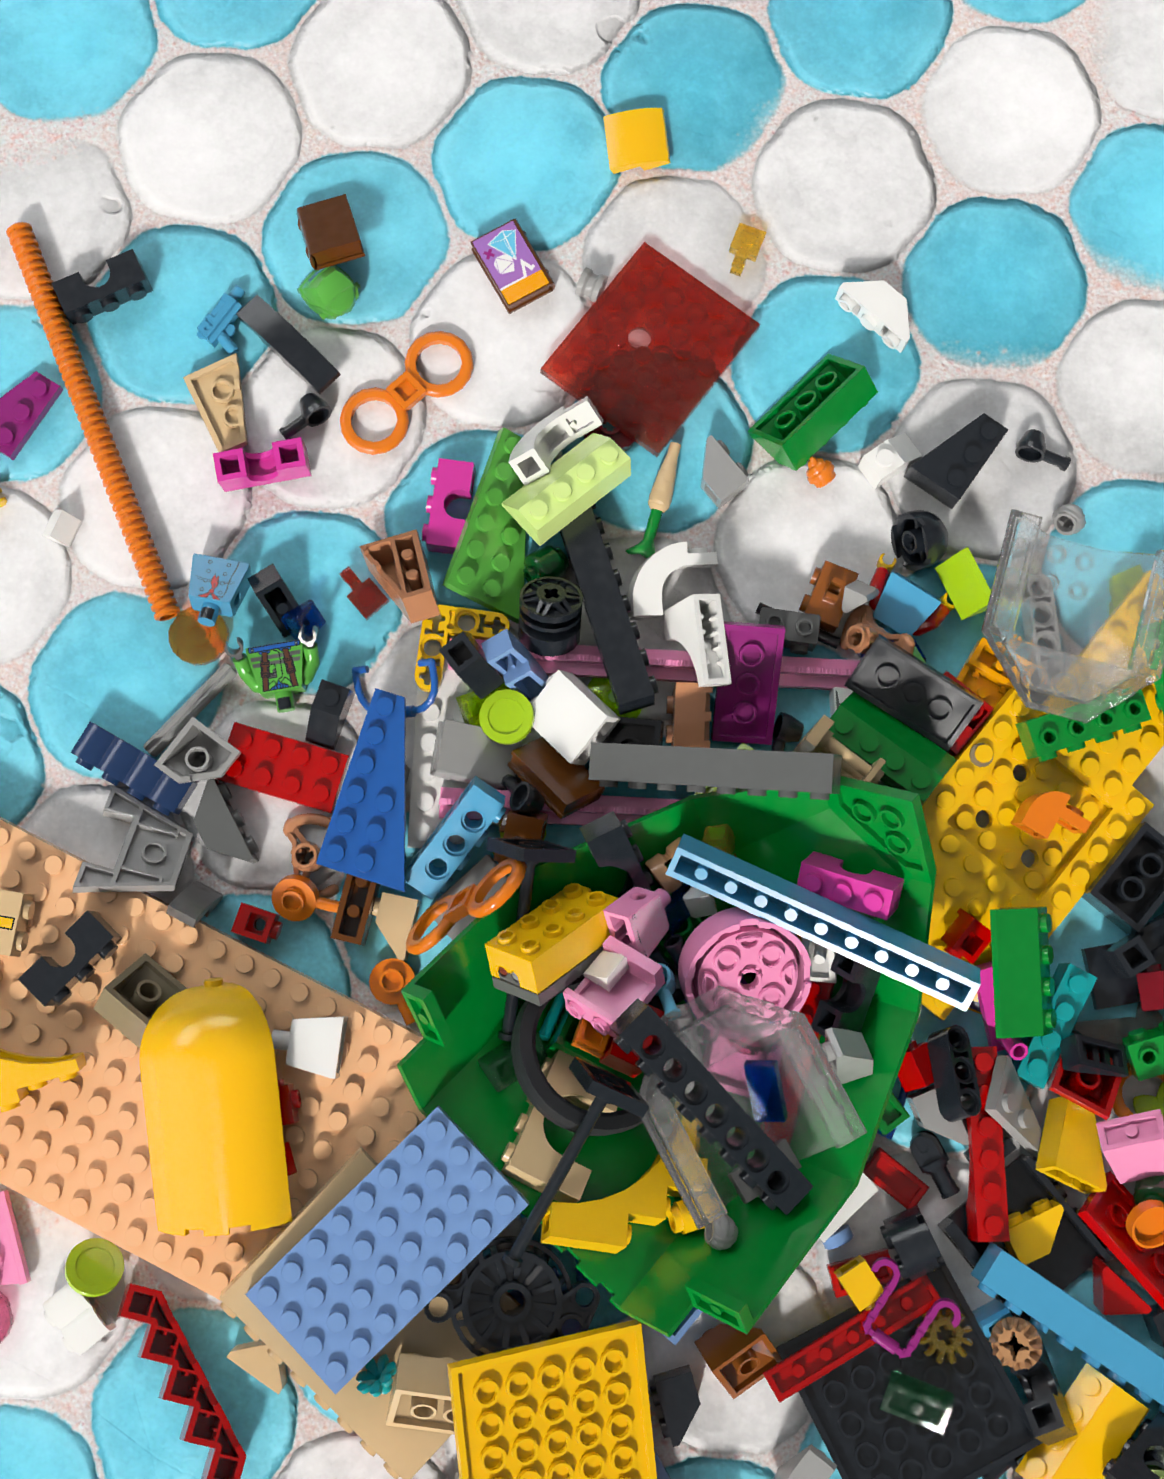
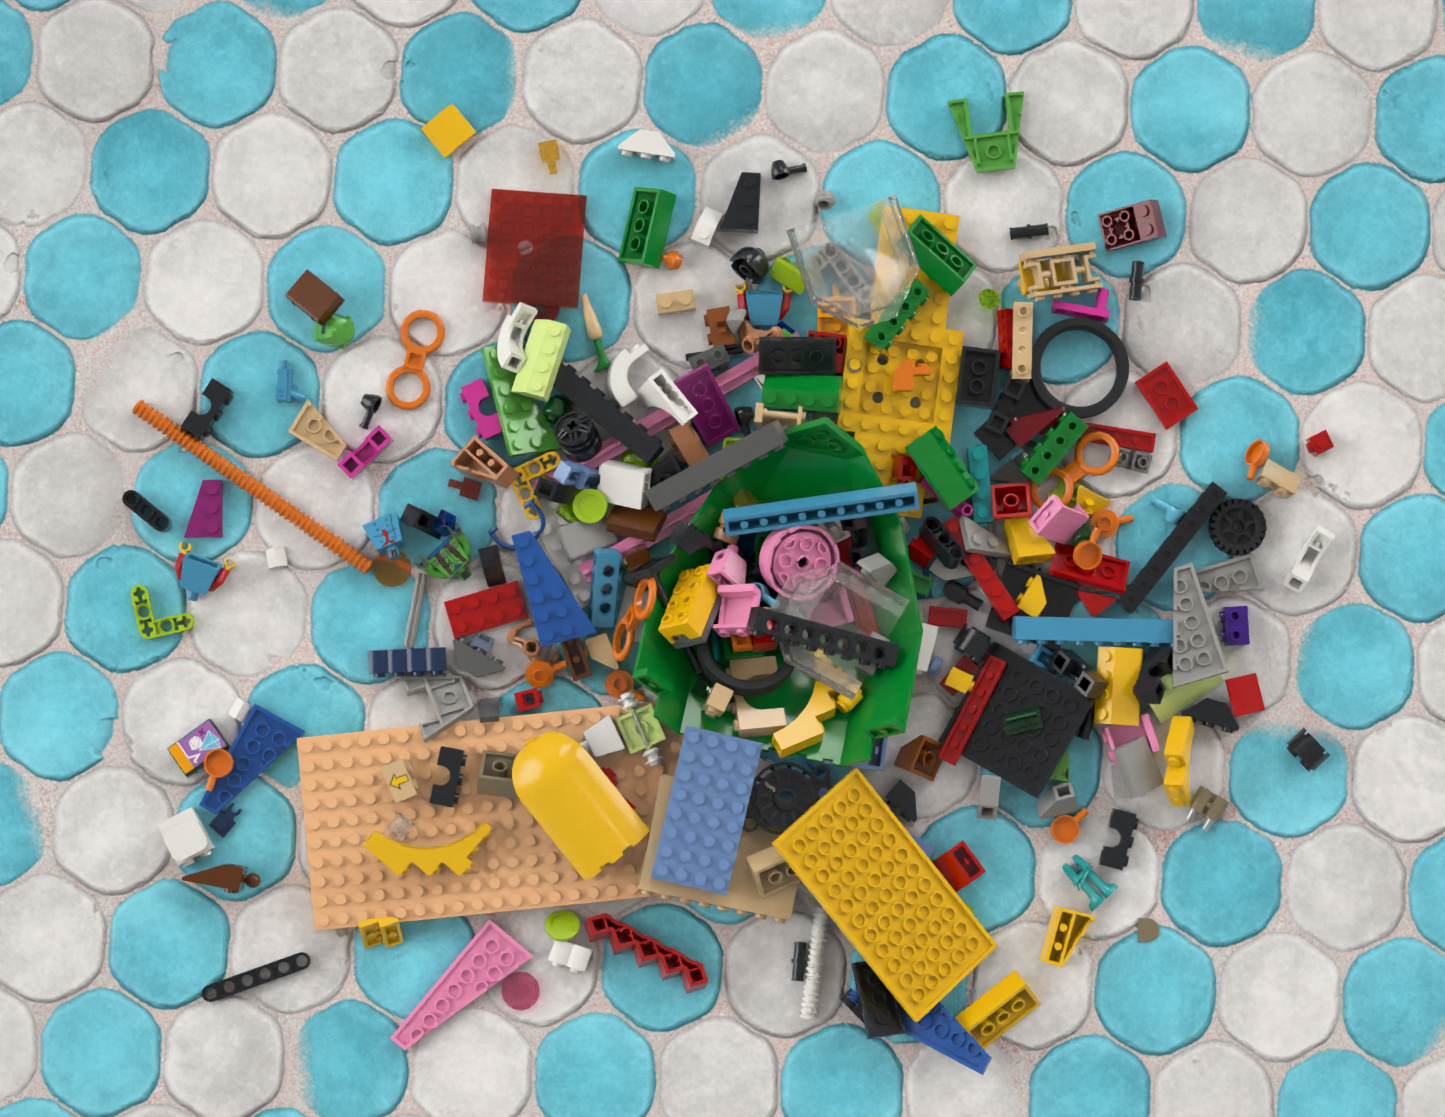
camera: 25 degrees left, 5 degrees up
light grey slope [154,716,241,784] -> none
tan slope [227,1340,288,1395] -> none
black slope [236,295,341,394] -> none
teal plant [356,1354,397,1397] -> none
piece [470,219,555,314] -> none
black bar [501,774,545,814] -> none
black tile [502,1056,650,1268] -> none
white slope [583,950,629,992] -> none
white slope [683,887,718,918] -> none
light grey slope [701,435,749,509] -> none
light grey piece [704,1213,739,1250] -> none
clear blue tile [743,1060,788,1122] -> none
dark pink arch [797,851,904,920] -> none
magenta piece [863,1257,961,1358] -> none
clear yellow gear [917,1307,973,1364] -> none
medium nougat gear [989,1317,1043,1371] -> none
black slope [1060,1034,1129,1077] -> none
none -> sand blue tile [471,633,495,651]
none -> yellowish green plate [616,691,666,767]
none -> tan brick [655,289,696,316]
none -> tan brick [702,683,734,718]

